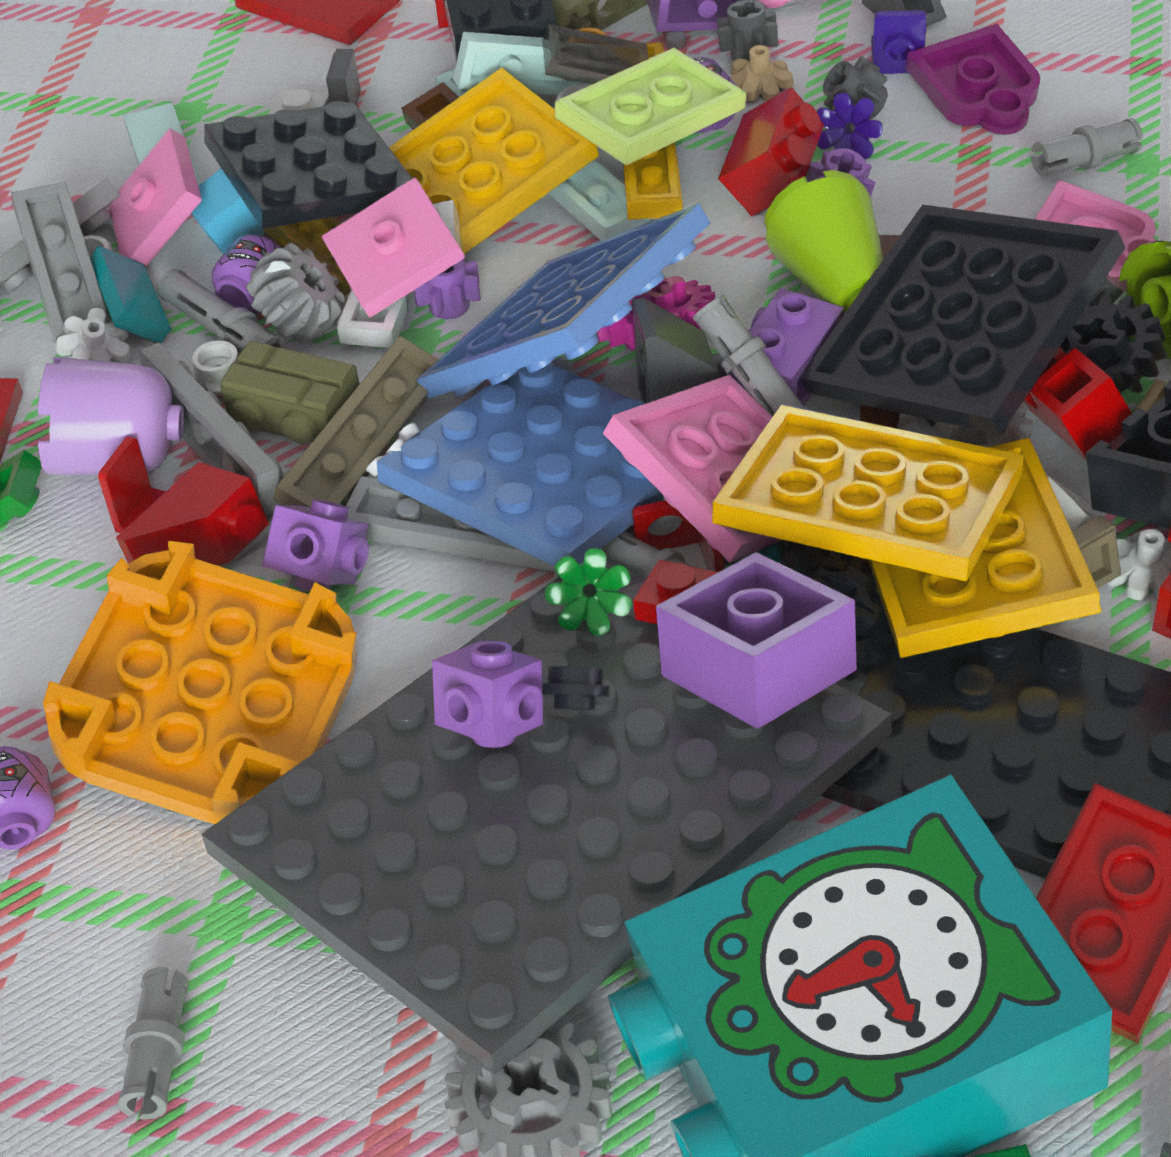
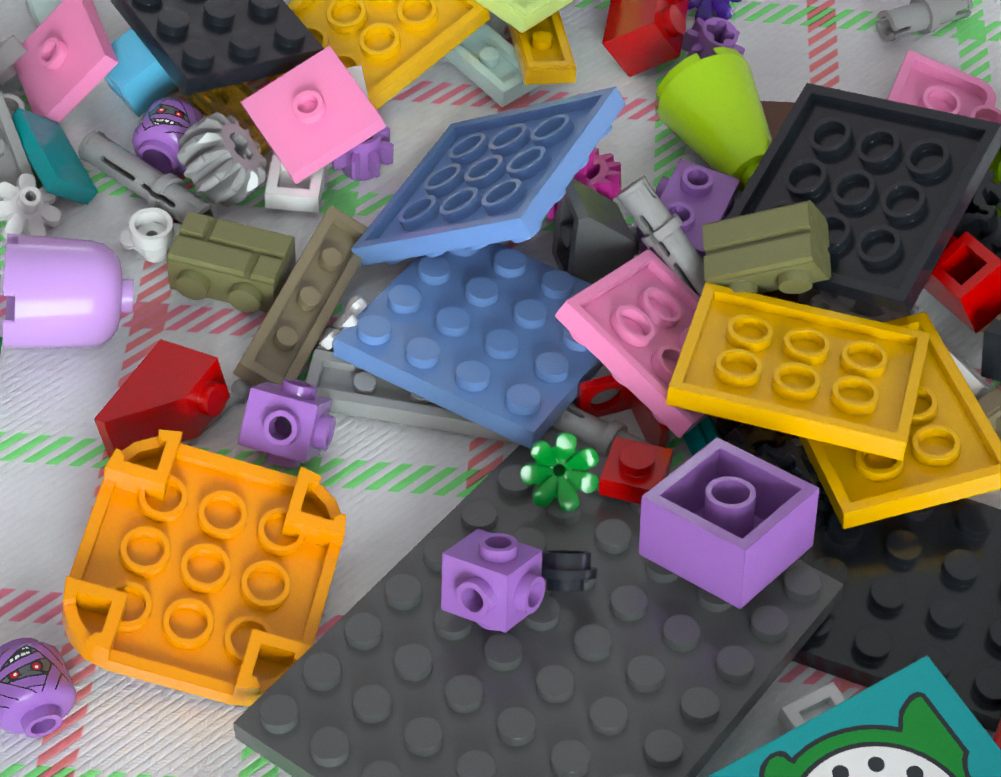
camera: 15 degrees left, 5 degrees up
red bracket [98,436,166,533] -> none
light grey plate [139,343,284,519] -> none
none -> olive brick [702,200,831,294]

